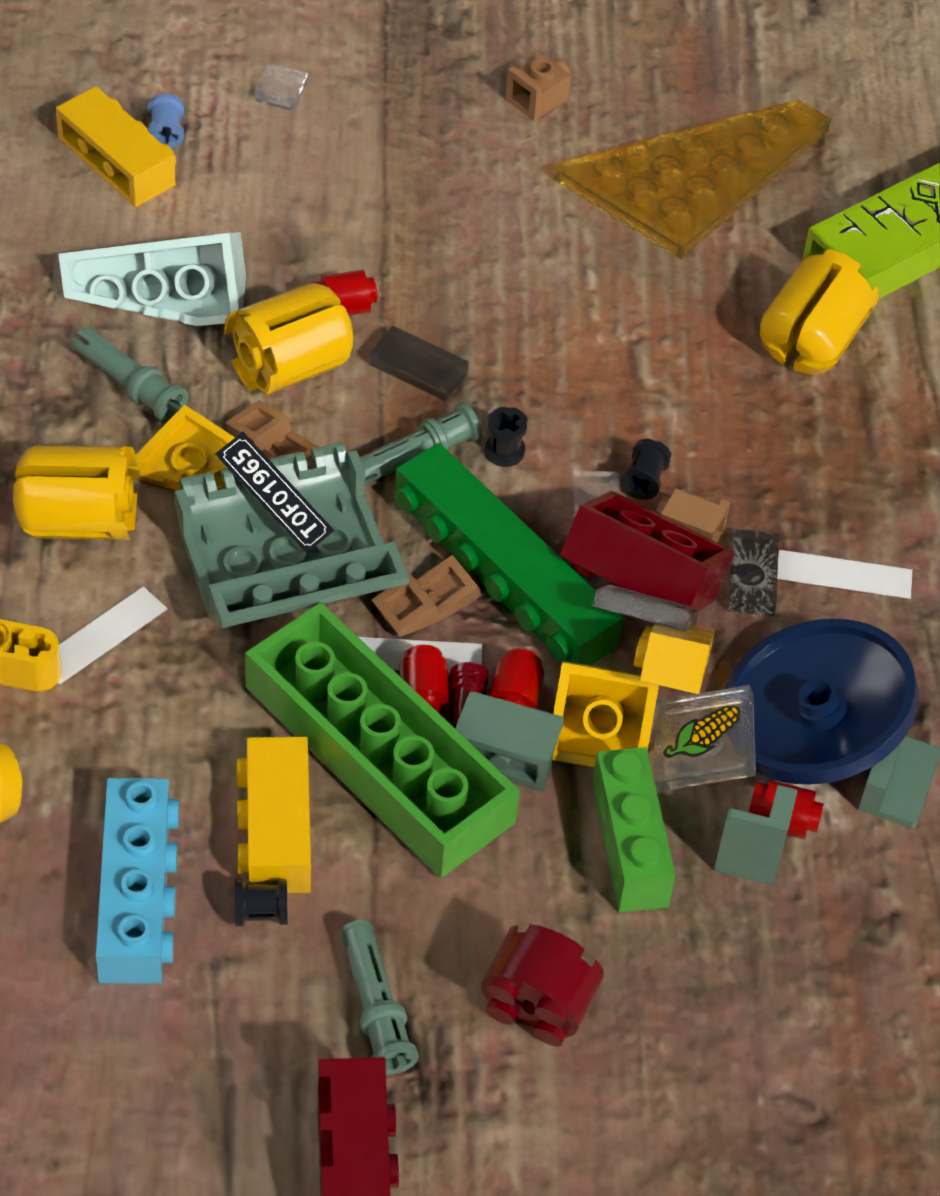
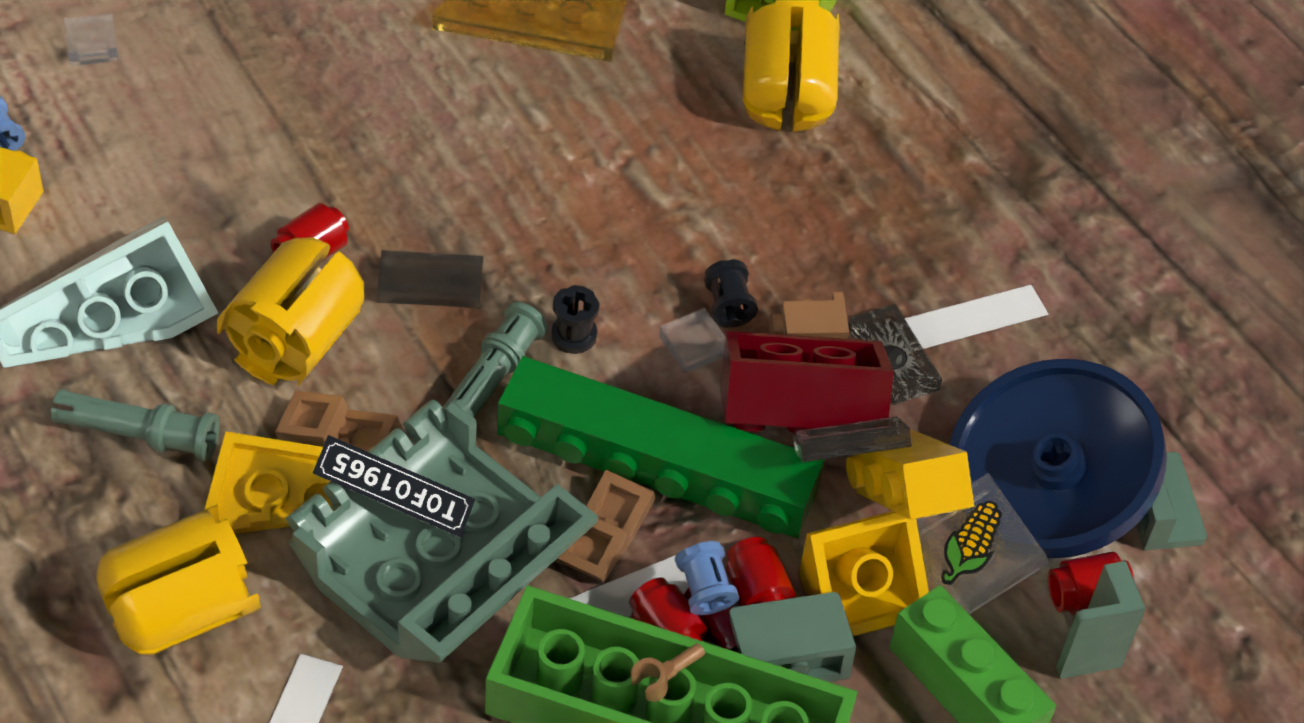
camera: 30 degrees left, 0 degrees up
none -> medium nougat hand [631,643,705,702]
none -> medium blue bush [674,541,739,615]

